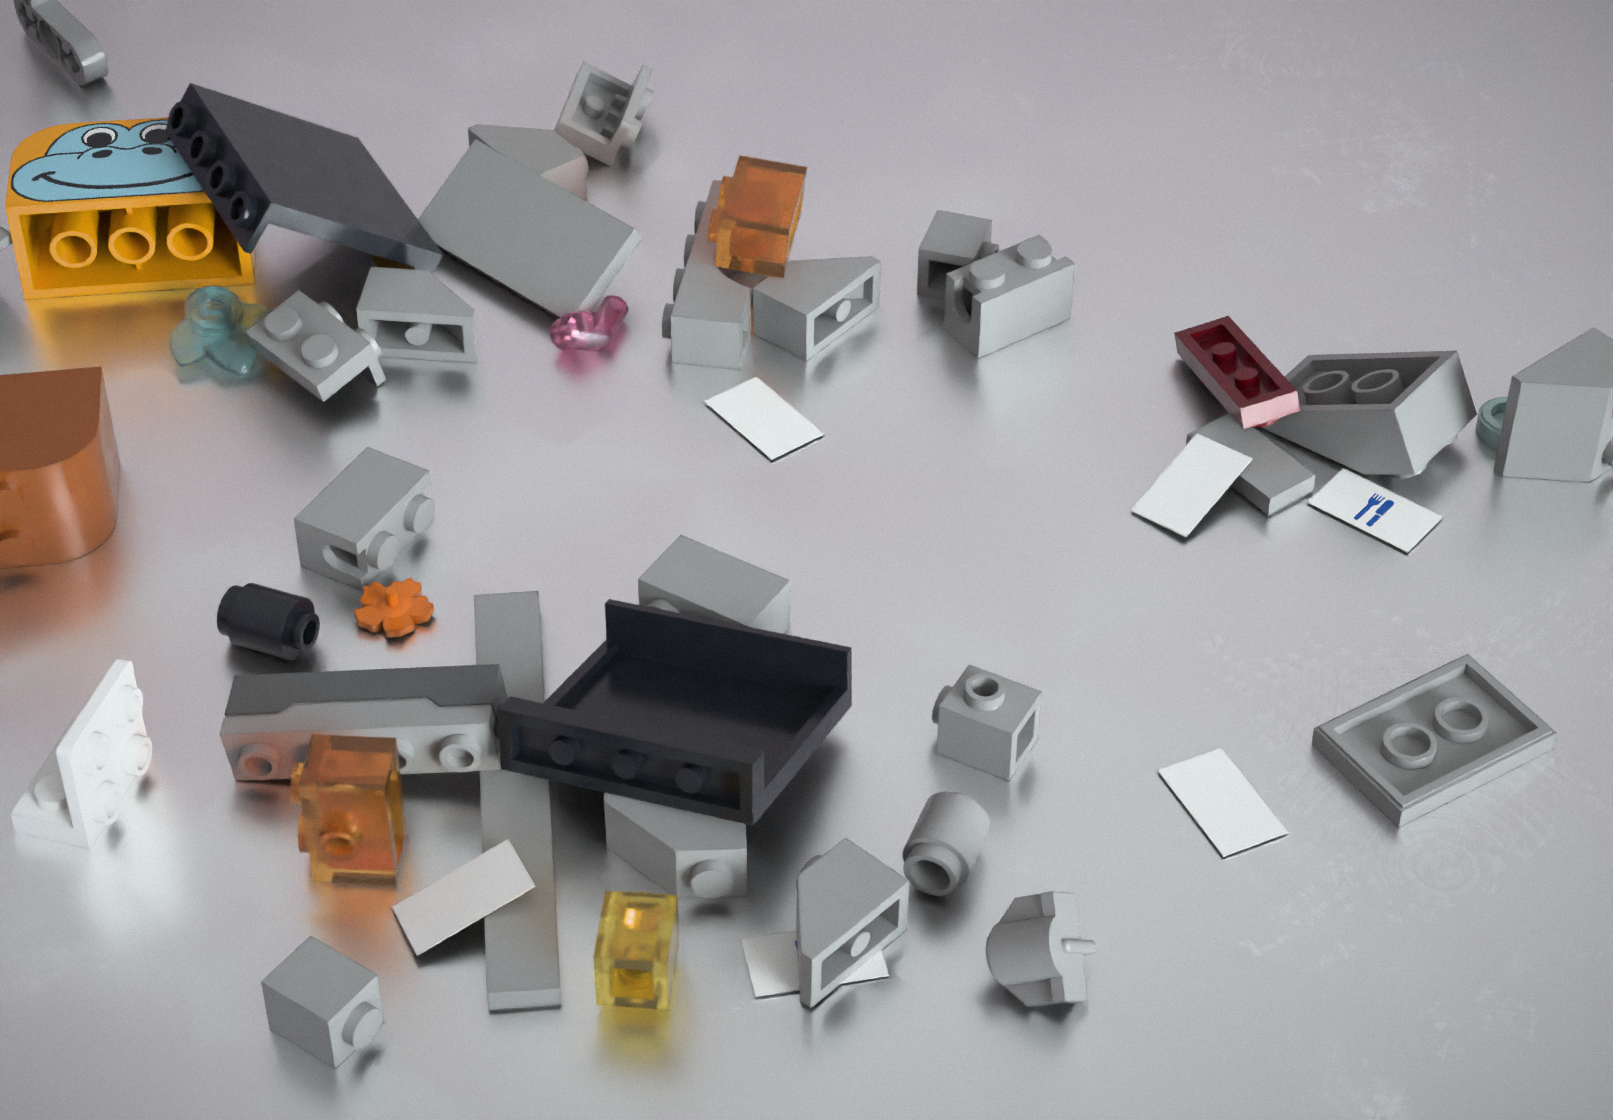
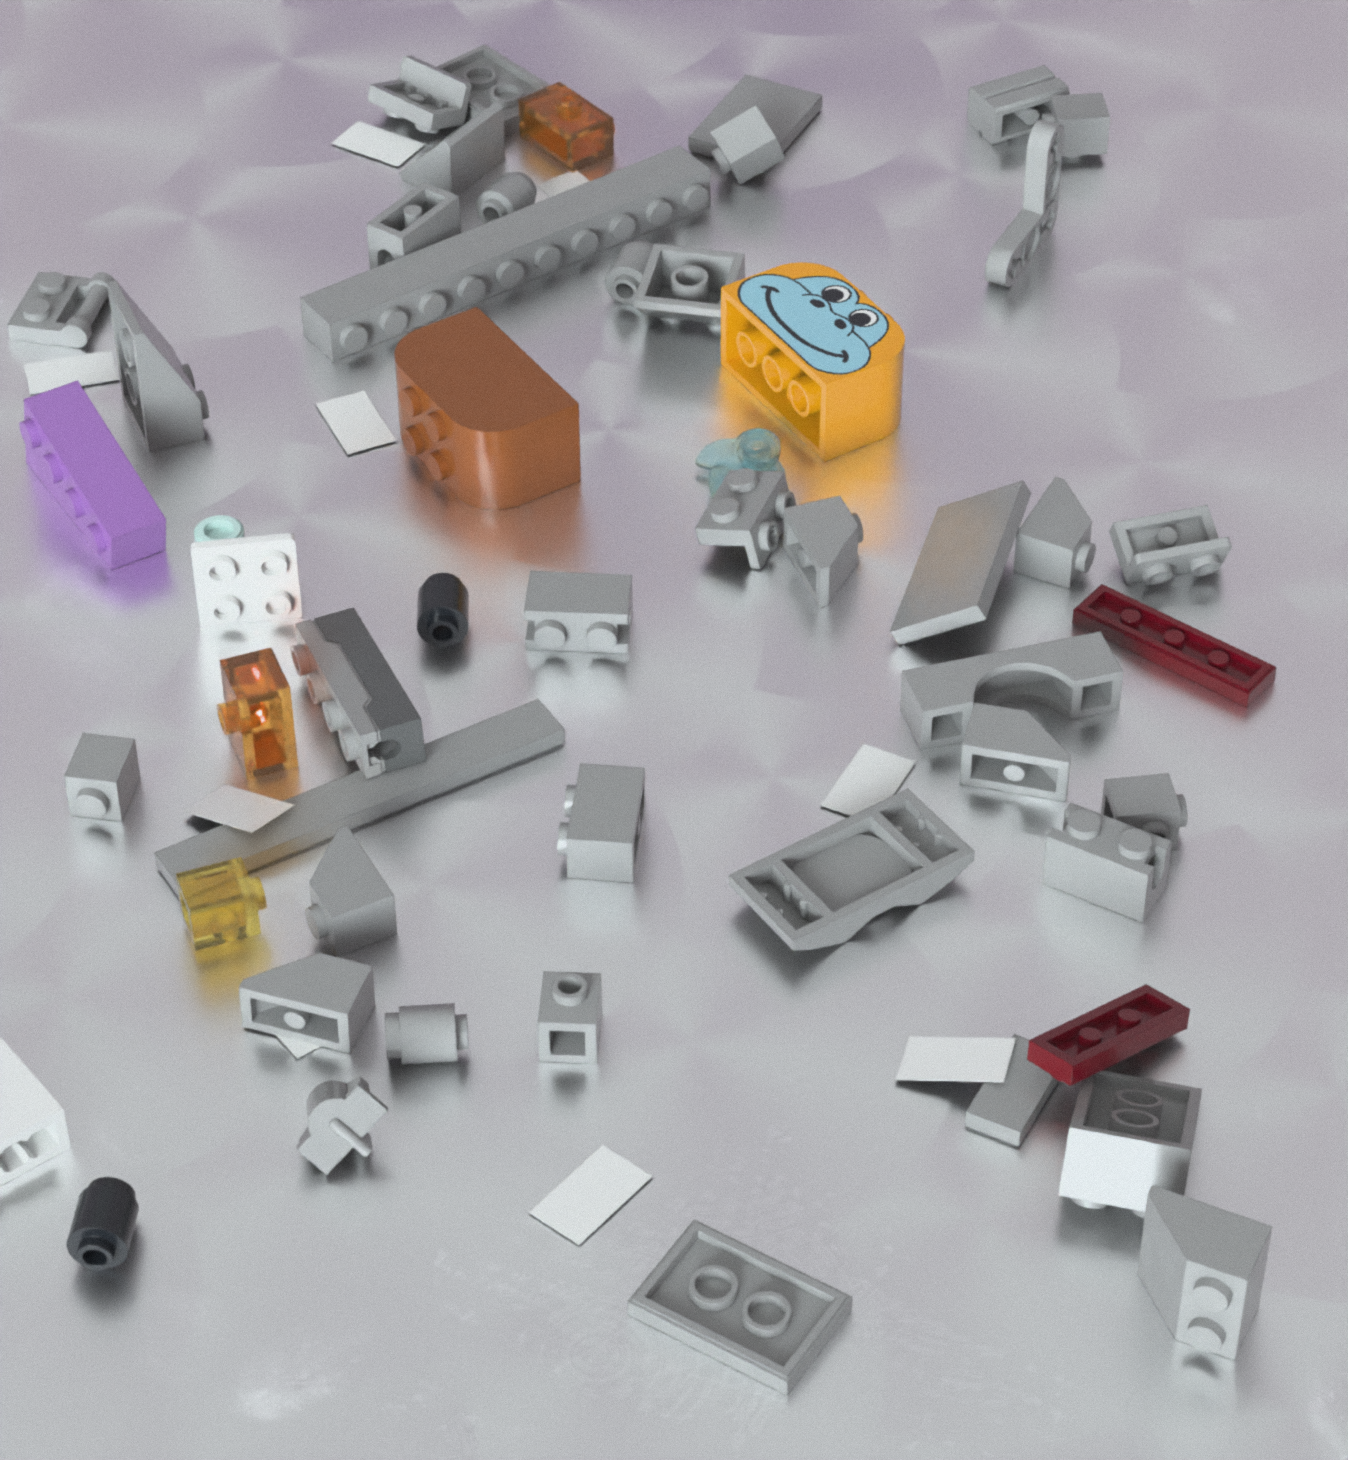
camera: 65 degrees right, 0 degrees up
black panel [165,83,443,274] -> none
orange plant [354,578,434,637] -> none
black panel [497,599,852,826] -> none
clear pink arm [549,295,629,351] -> none
clear orange brick [707,155,807,278] -> none
white sticker [1307,468,1443,553] -> none
none -> light grey slope [729,788,975,951]
none -> dark red tile [1072,584,1277,708]

